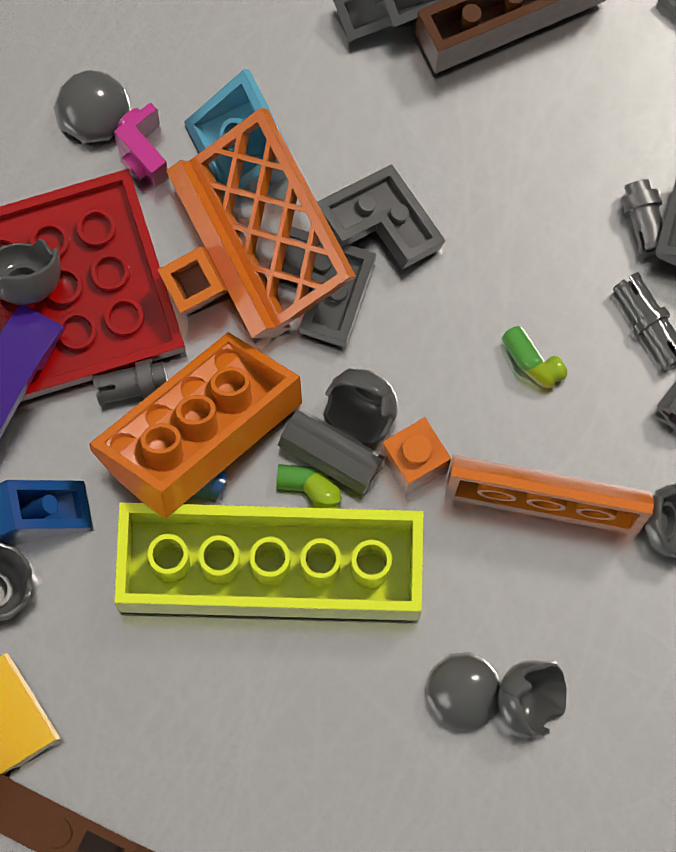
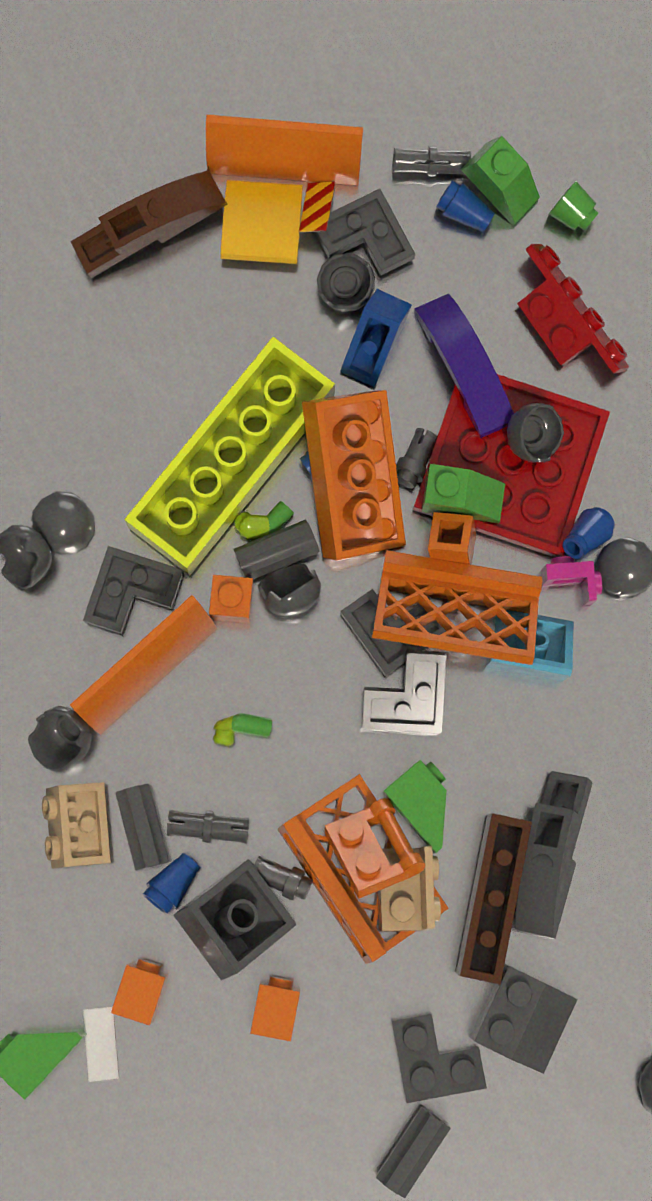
camera: 125 degrees right, 5 degrees up
none -> dark grey plate [83,546,184,634]
none -> orange fence [277,774,449,964]
none -> orange plate [325,798,426,899]
none -> tan bracket [378,846,441,932]
none -> bright green slope [382,759,447,853]
none -> bright green slope [422,464,505,523]
none -> blue cone [563,507,615,559]

